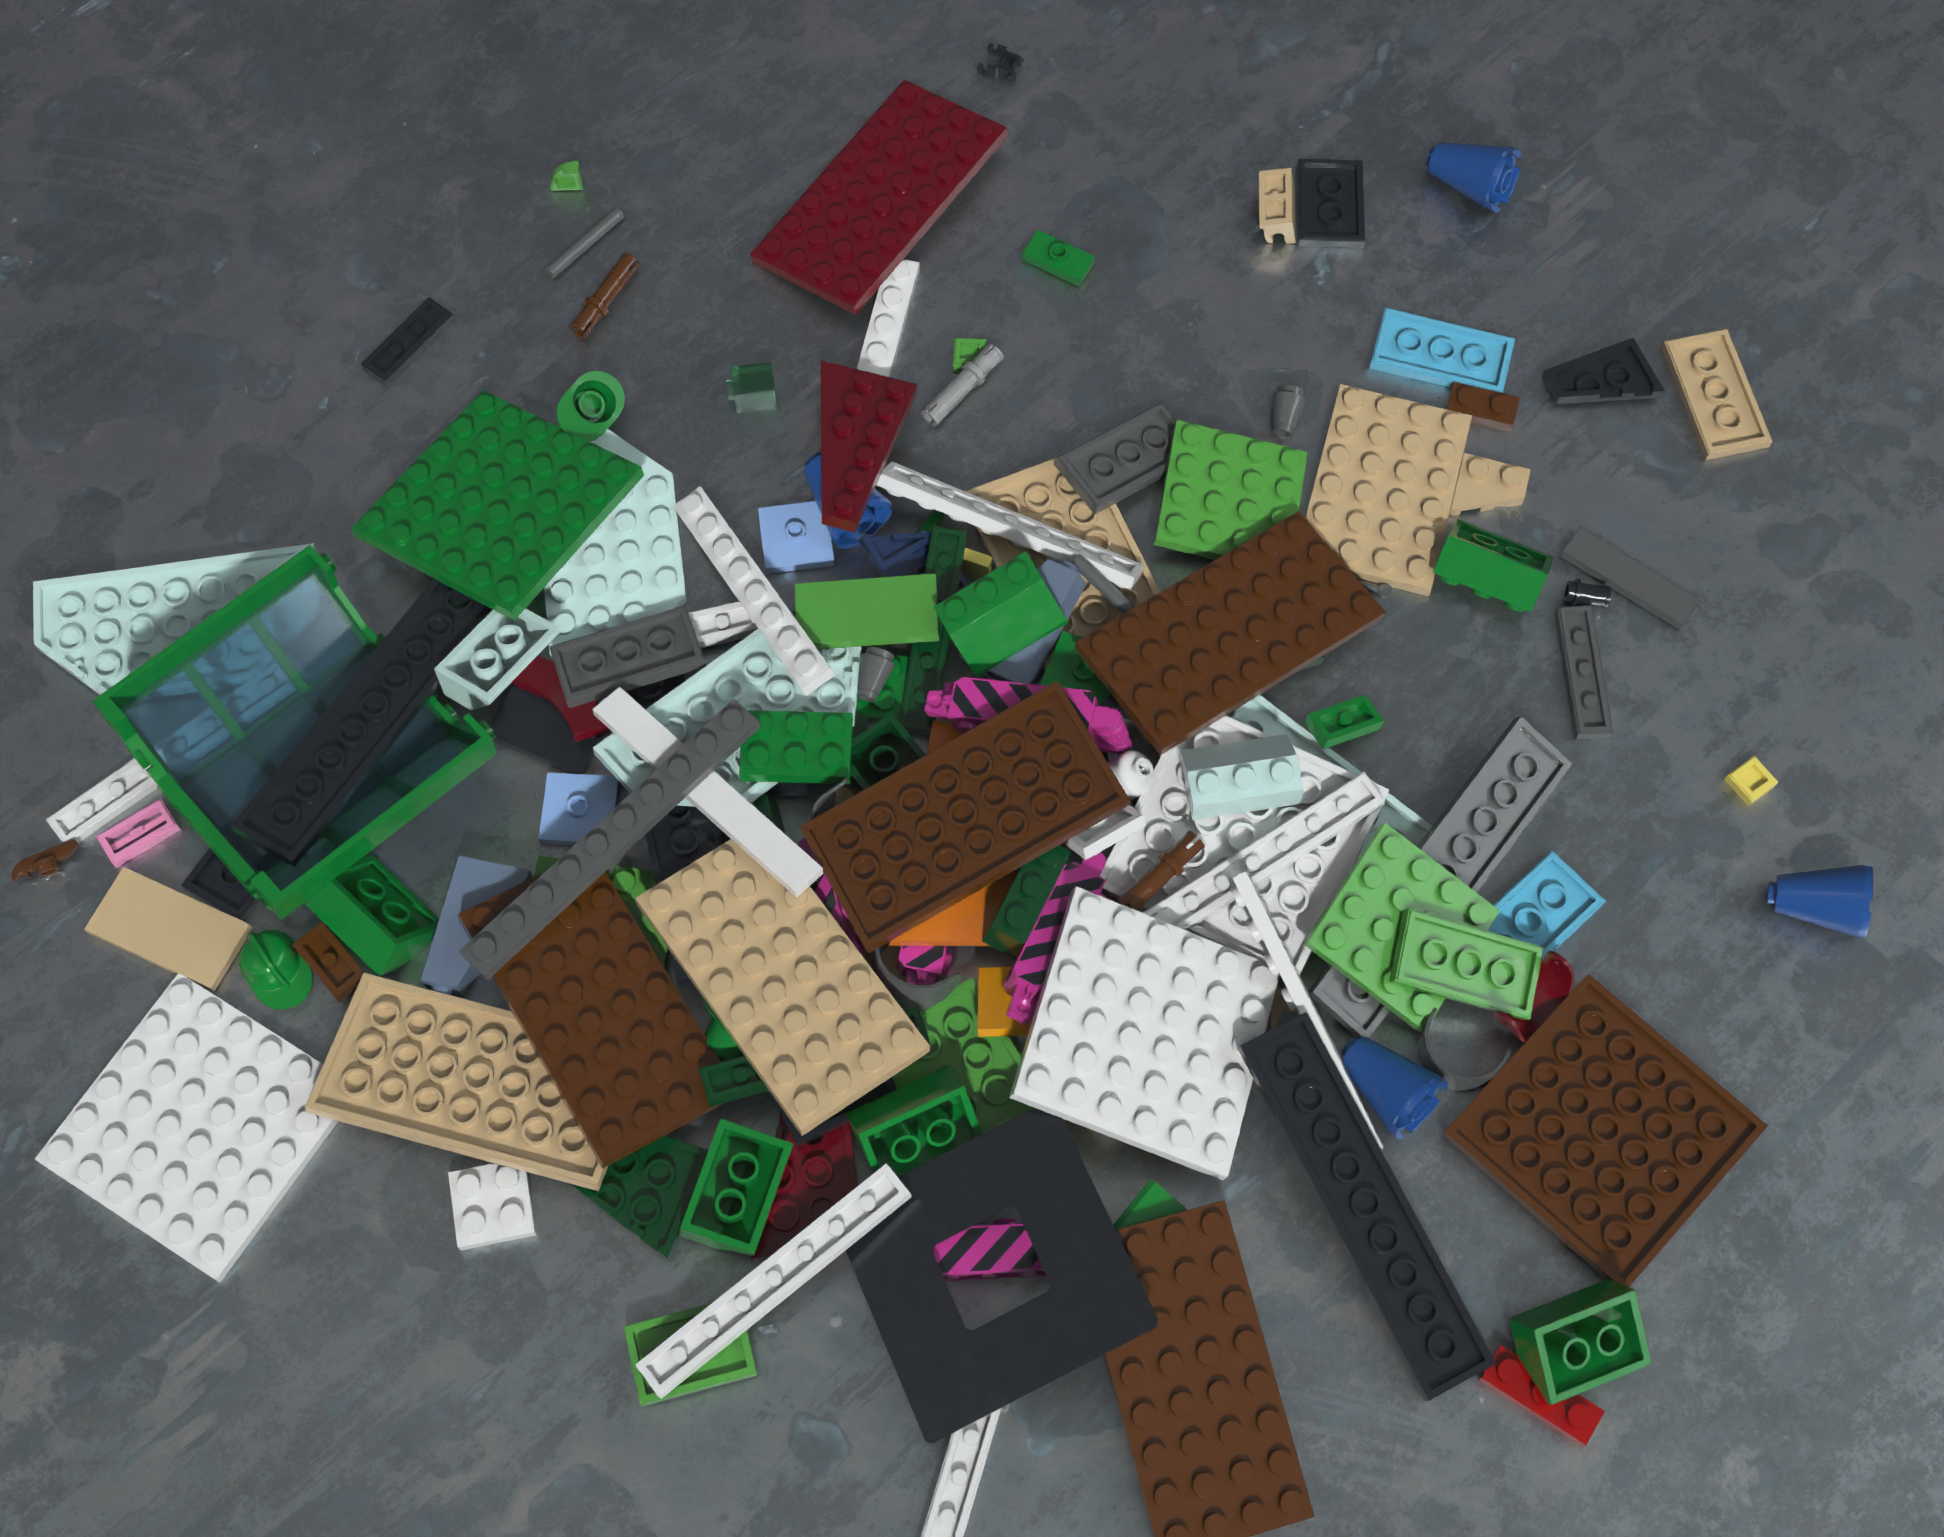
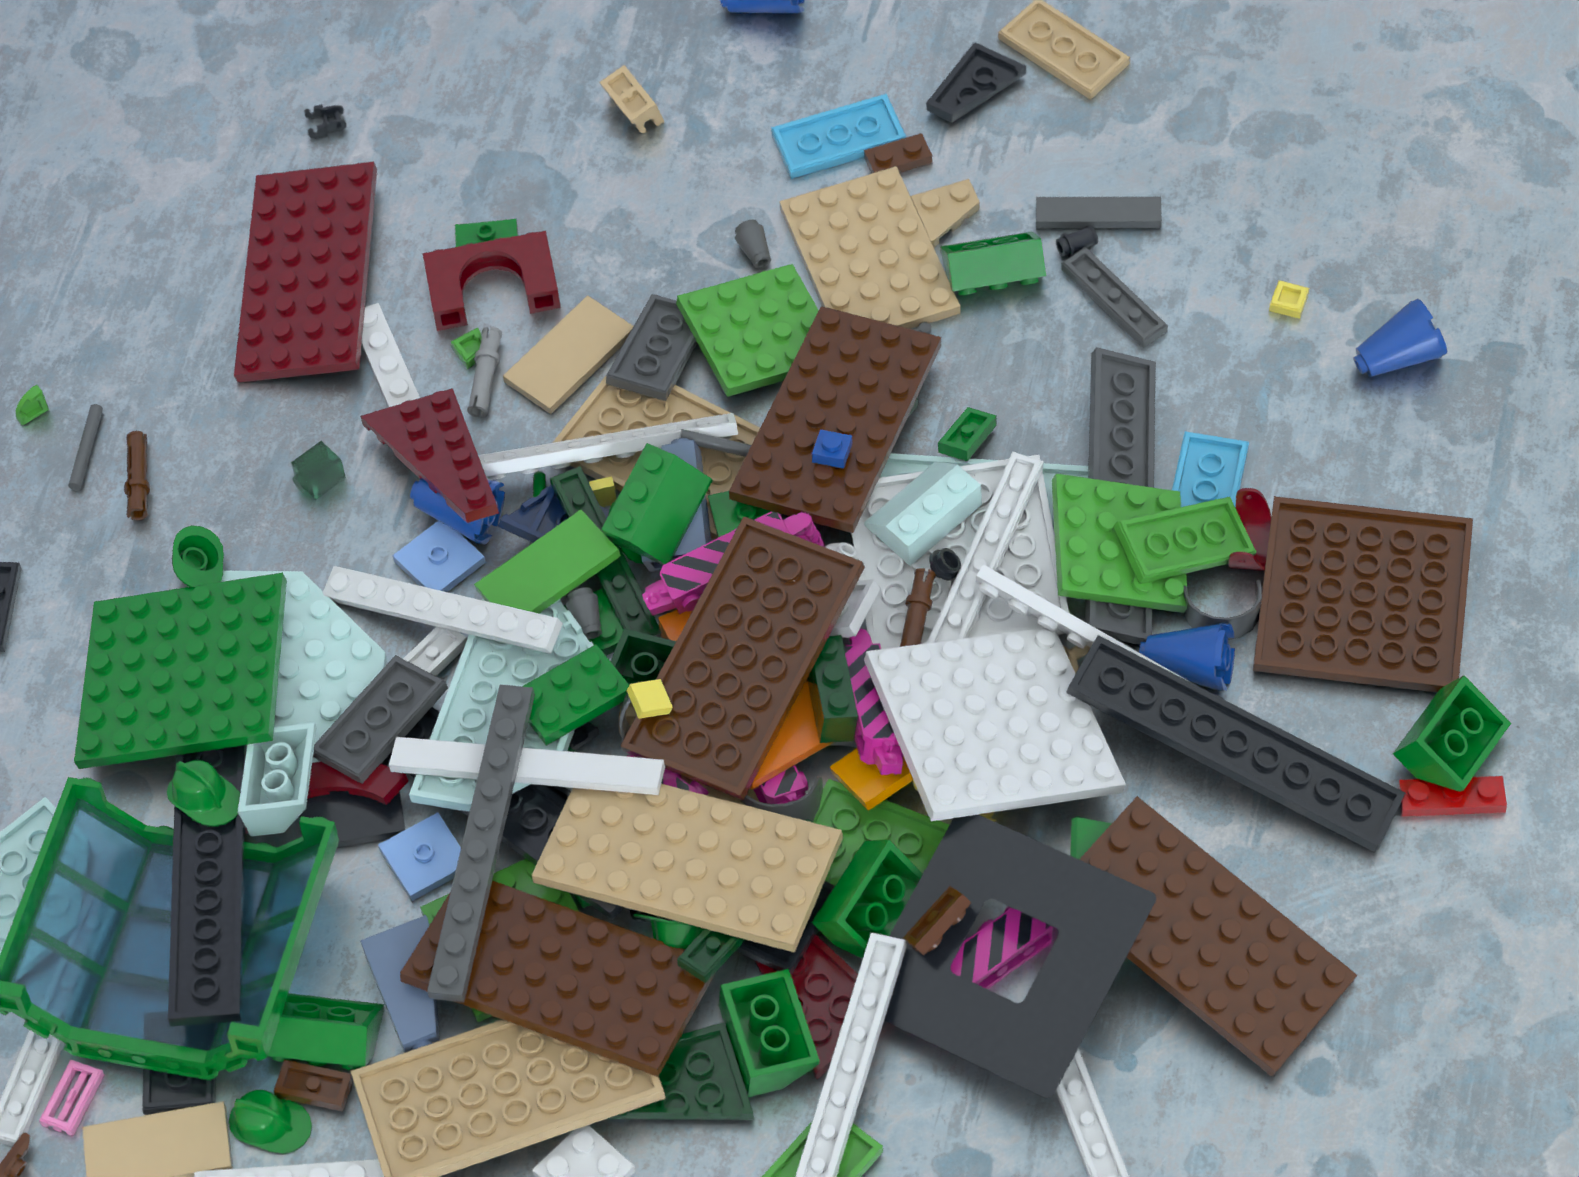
camera: 30 degrees left, 10 degrees down
black tile [1297,159,1365,248] -> none
none -> green piece [166,761,240,827]
none -> dark red arch [422,231,561,331]
none -> tan tile [503,295,634,414]
none -> light yellow tile [627,679,673,719]
none -> blue plate [812,430,852,468]
none -> reddish brown plate [903,886,972,955]
none -> black plate [929,548,961,581]

